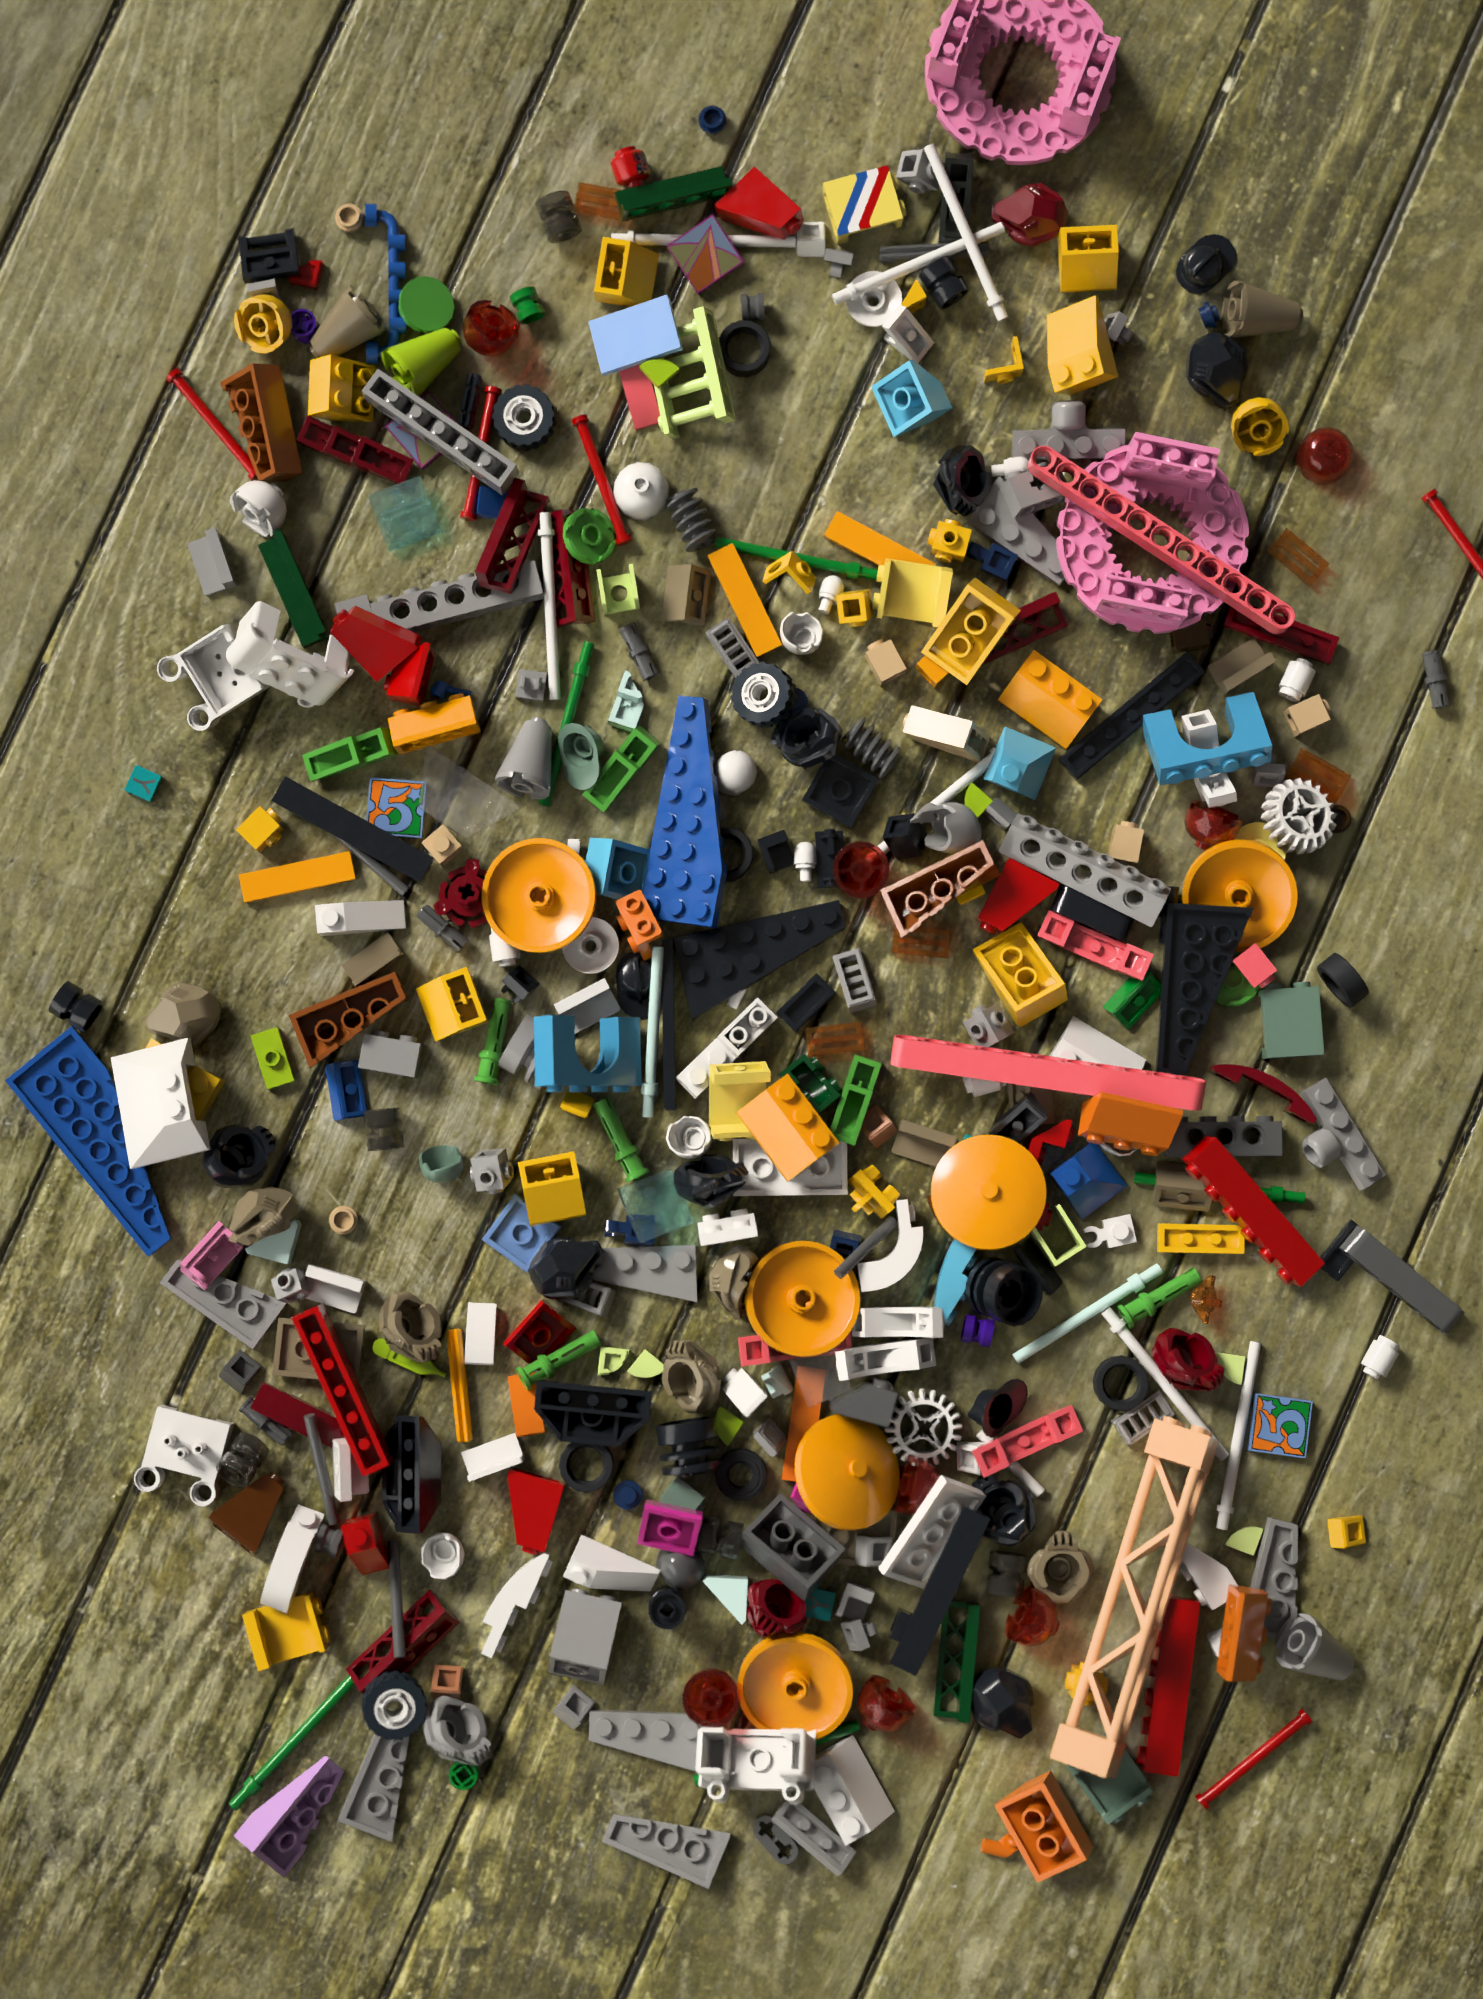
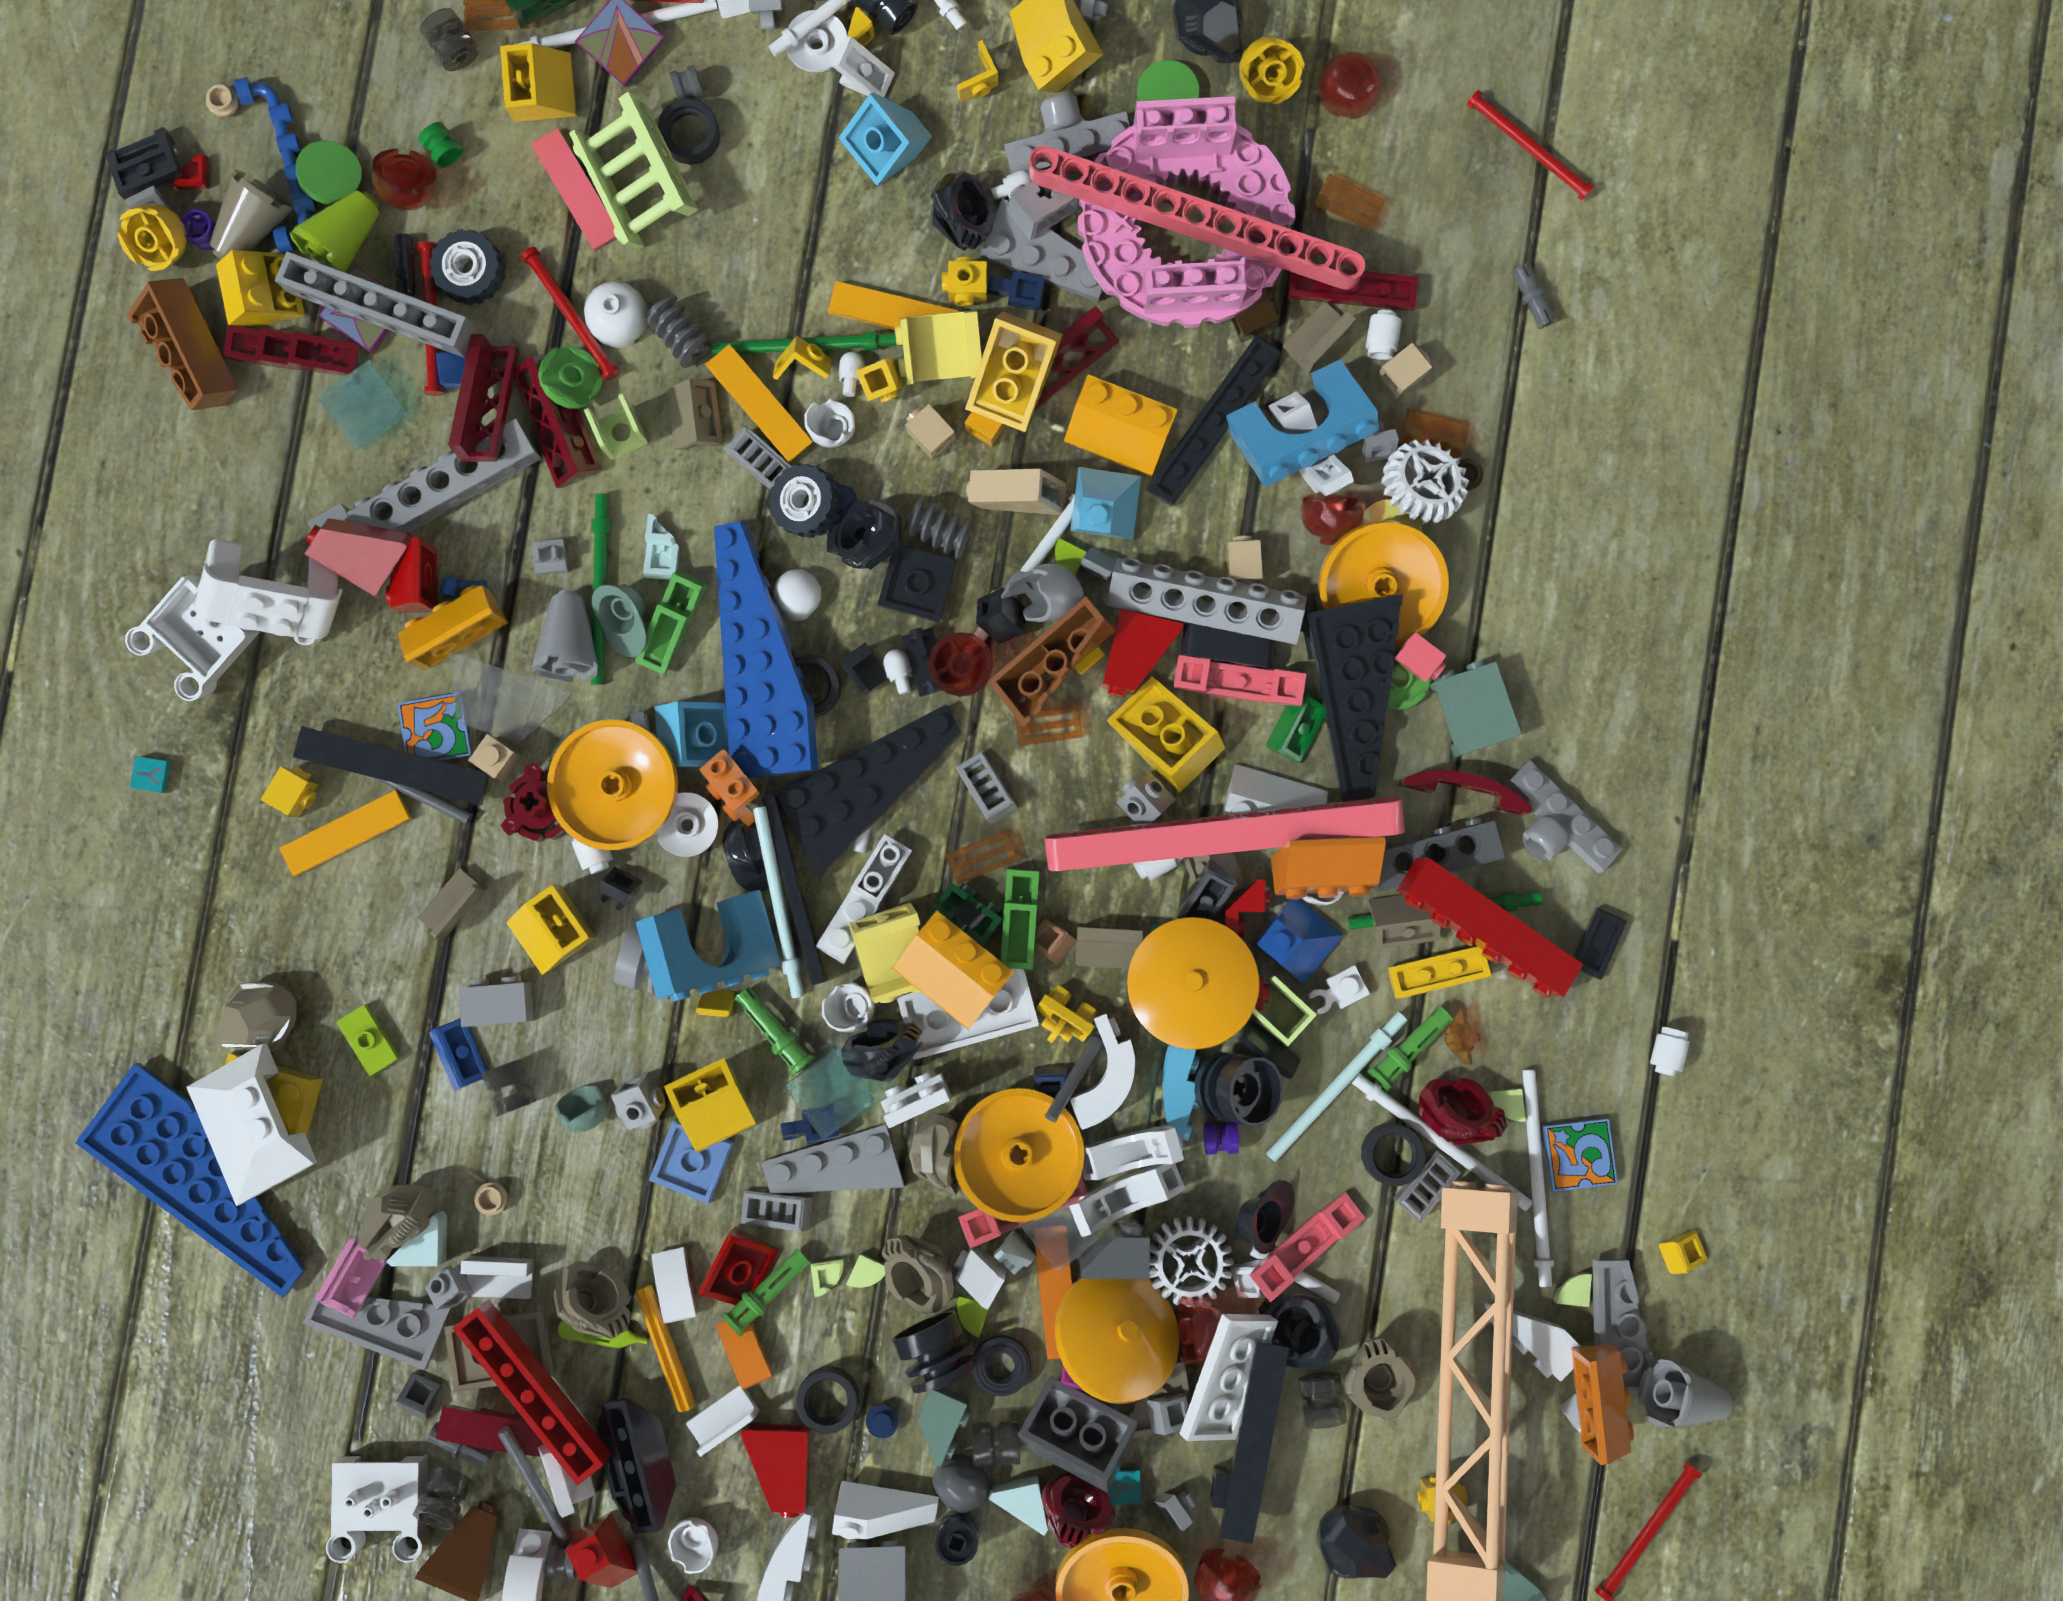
camera: 10 degrees left, 0 degrees up
black wheel [49,981,103,1033] -> none
red bar [166,368,258,481] -> none
light grey panel [188,528,237,596] -> none
black helmet [202,1125,276,1188] -> none
white cylinder [230,480,287,537] -> none
dark green fence [258,529,329,649] -> none
dark orange wedge [289,972,409,1068] -> none
bright green slope [302,727,398,782] -> none
white slope [315,900,406,936] -> none
dark grey axle [417,905,469,953] -> none
bright green pin [474,998,512,1086] -> none
black helmet [529,1237,604,1300] -> none
black wedge [534,1380,652,1447] -> none
white bar [538,512,561,700] -> none
white panel [554,978,620,1034] -> none
light blue tile [588,295,683,376] -> none
dark grey pin [619,623,659,681] -> none
dark pink slope [637,1499,703,1556] -> none
lime tile [639,359,680,389] -> none
light grey slope [753,1418,787,1457] -> none
black tile [776,973,836,1033] -> none
light grey panel [835,1580,875,1622] -> none
dark green fence [933,1600,980,1723] -> none
clear red cylinder [1005,1586,1059,1647] -> none
red brick [1136,1595,1200,1777] -> none
black tyre [1317,953,1369,1008] -> none
dark grey beam [1339,1226,1465,1335] -> none
none -> bright green tile [1137,60,1199,101]

